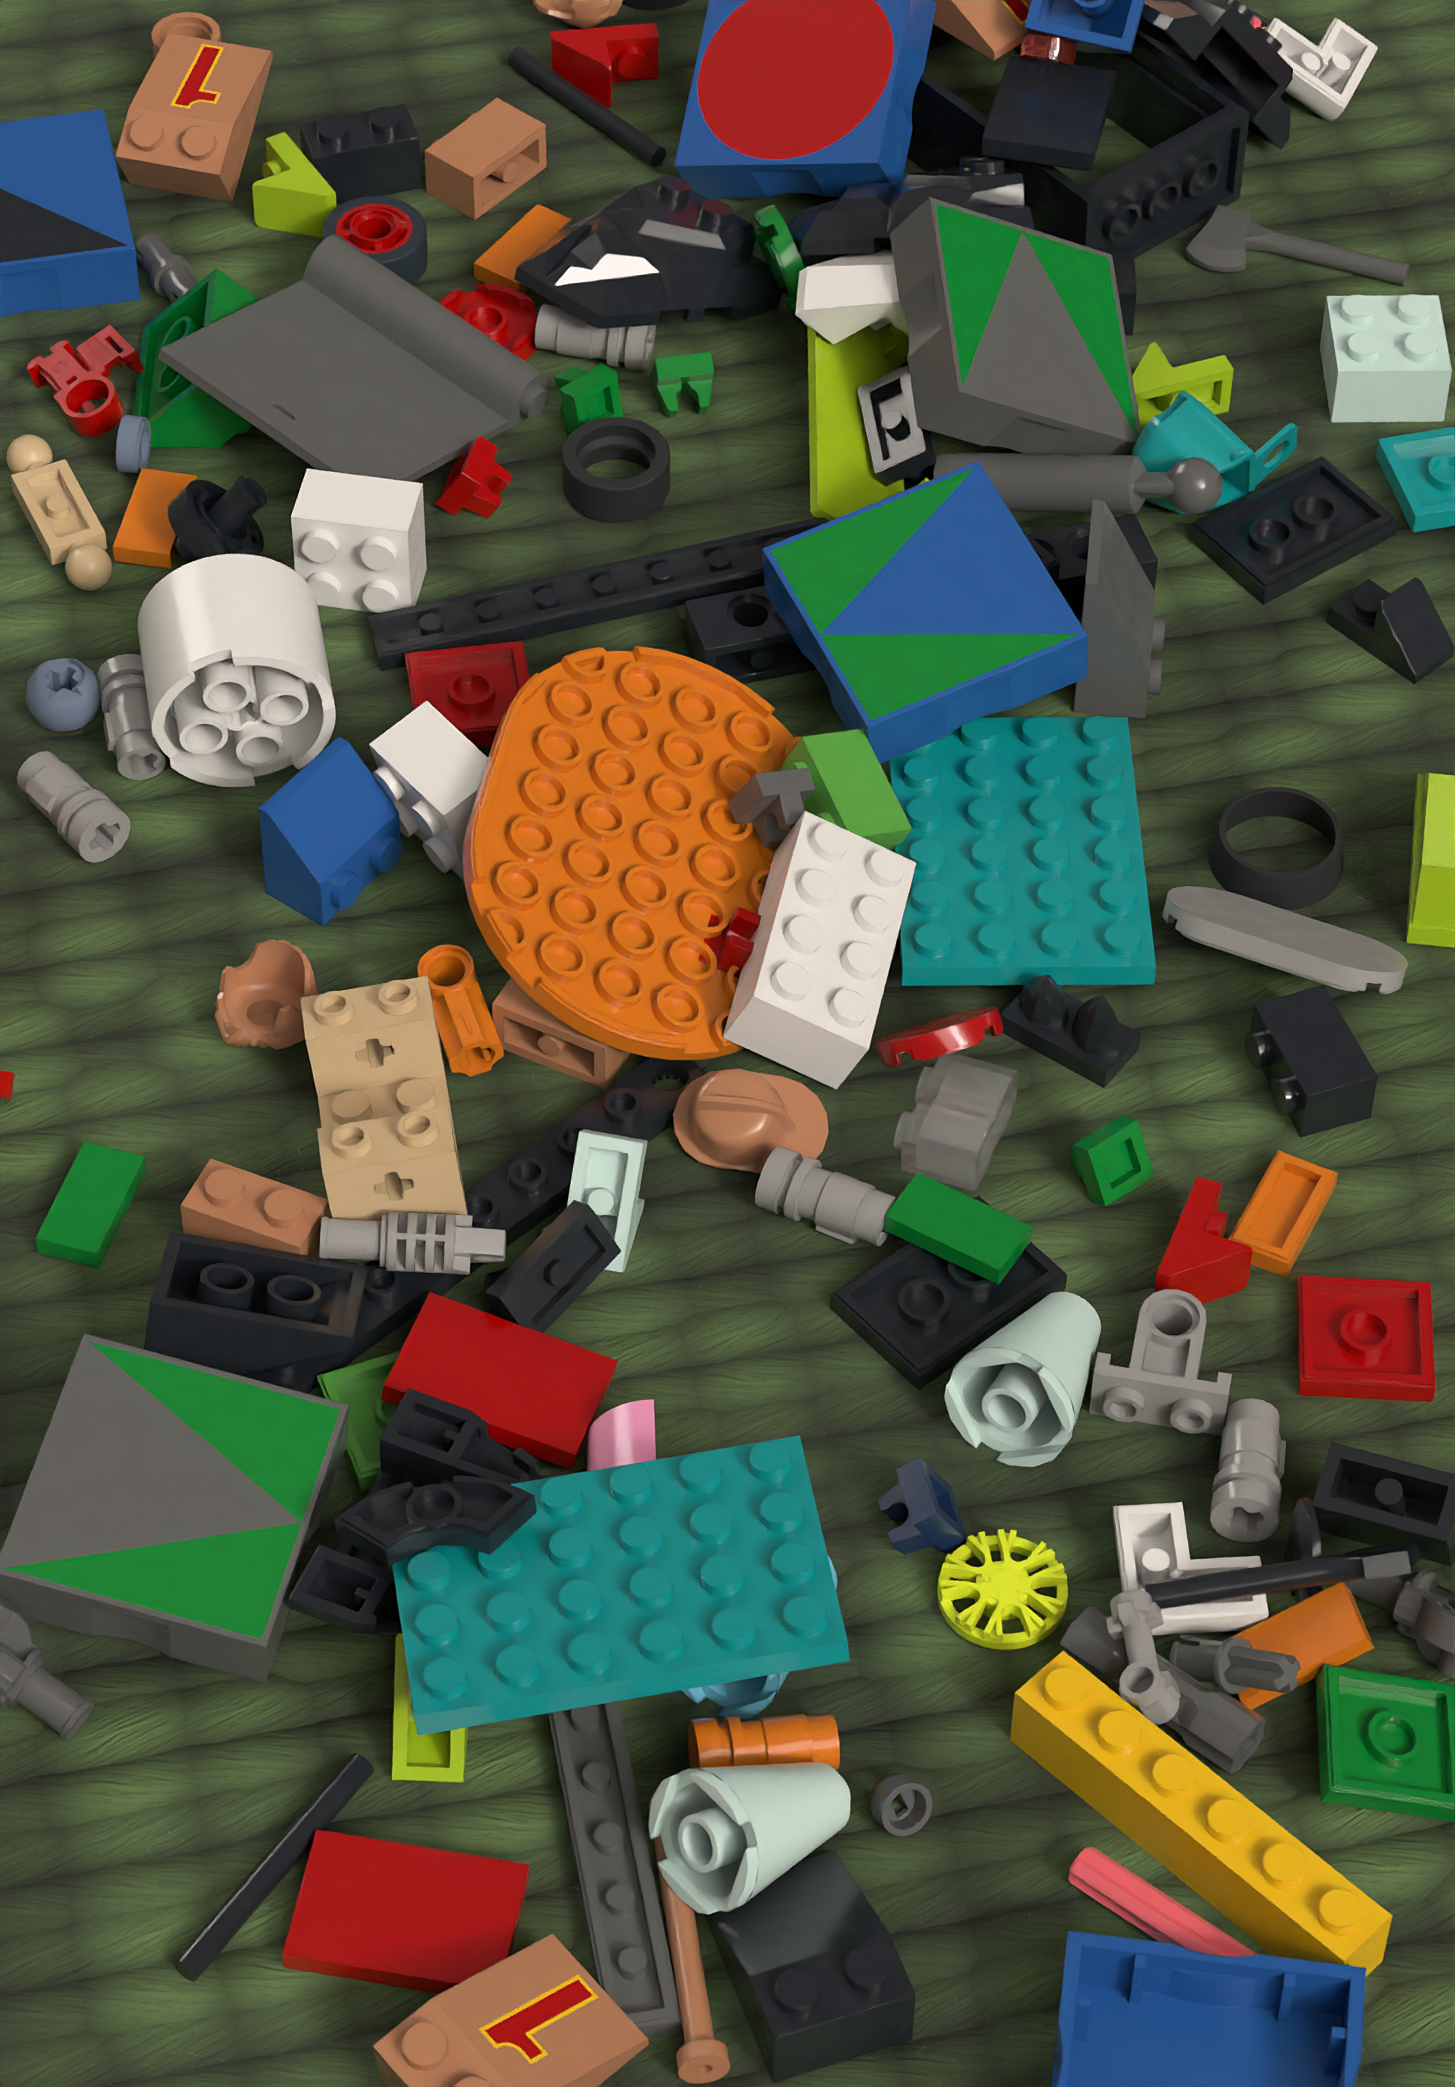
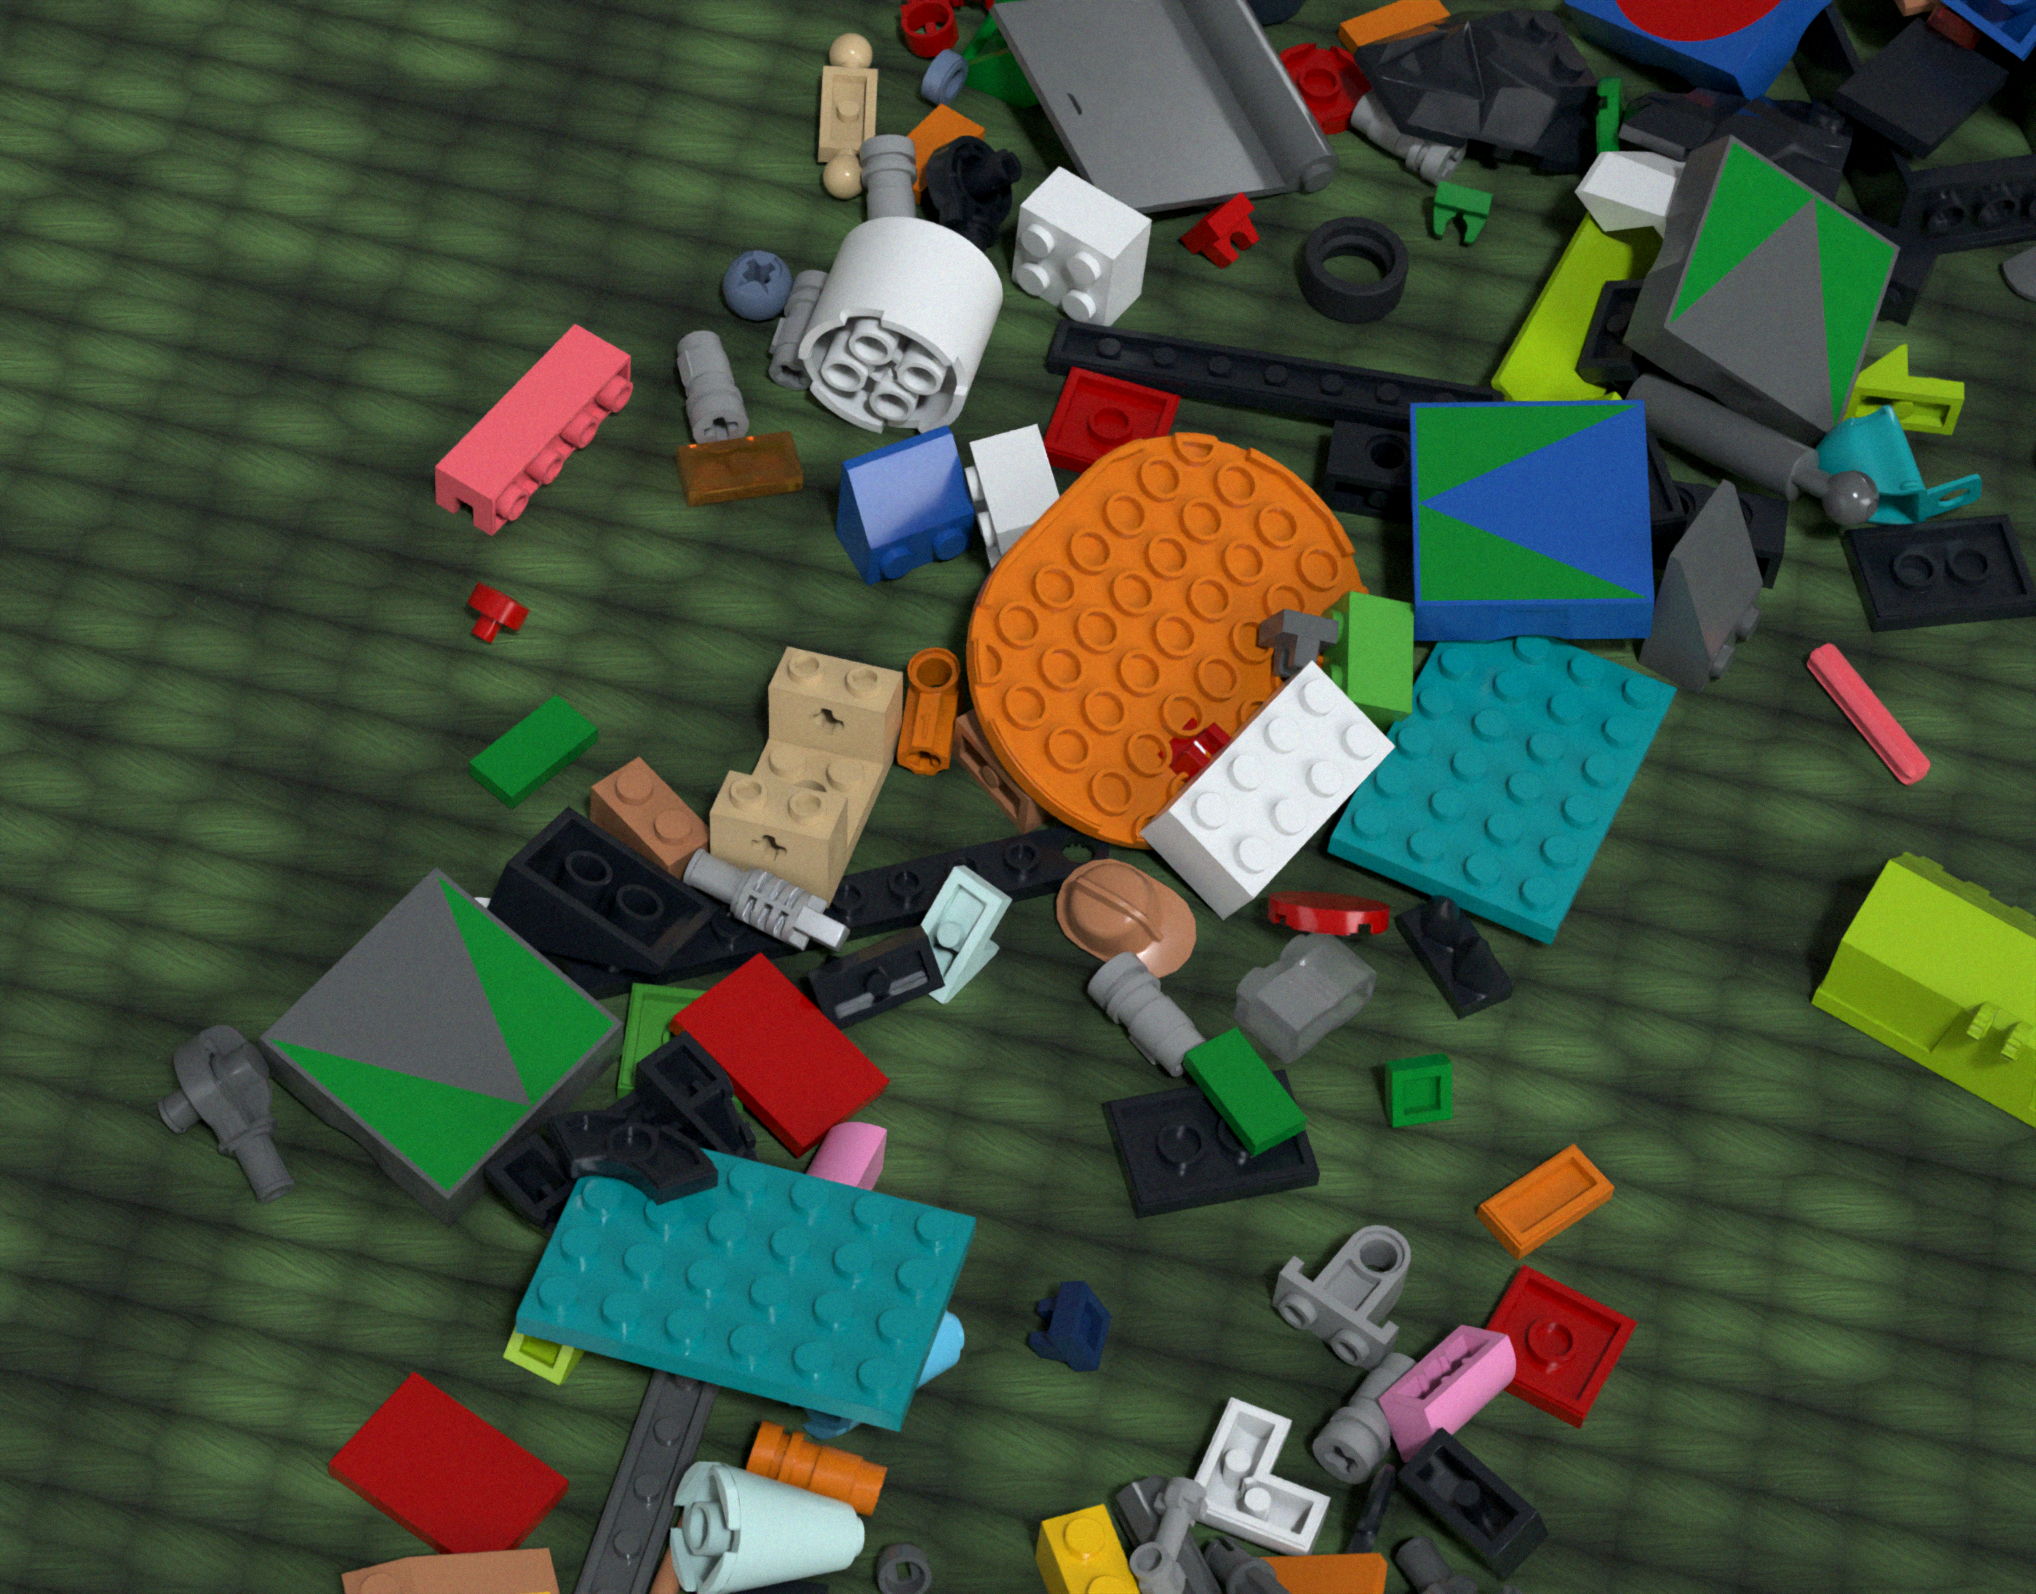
camera: 20 degrees right, 5 degrees up
black bar [173,1753,374,1982] -> none
nougat hair [214,939,320,1050] -> none
green tile [554,363,624,437] -> none
neon yellow wheel [937,1529,1068,1650] -> none
light aqua cone [944,1292,1101,1467] -> none
black piece [1144,1542,1420,1609] -> none
red slope [1154,1176,1253,1304] -> none
light grey tile [1162,886,1408,994] -> none
black tyre [1209,787,1344,910] -> none
black brick [1244,985,1378,1137] -> none
black slope [1327,577,1455,685] -> none
none -> clear orange plate [677,431,803,506]
none -> light grey axle [860,134,917,221]
none -> bright pink brick [1378,1325,1516,1463]
none -> coral axle [1807,643,1931,786]

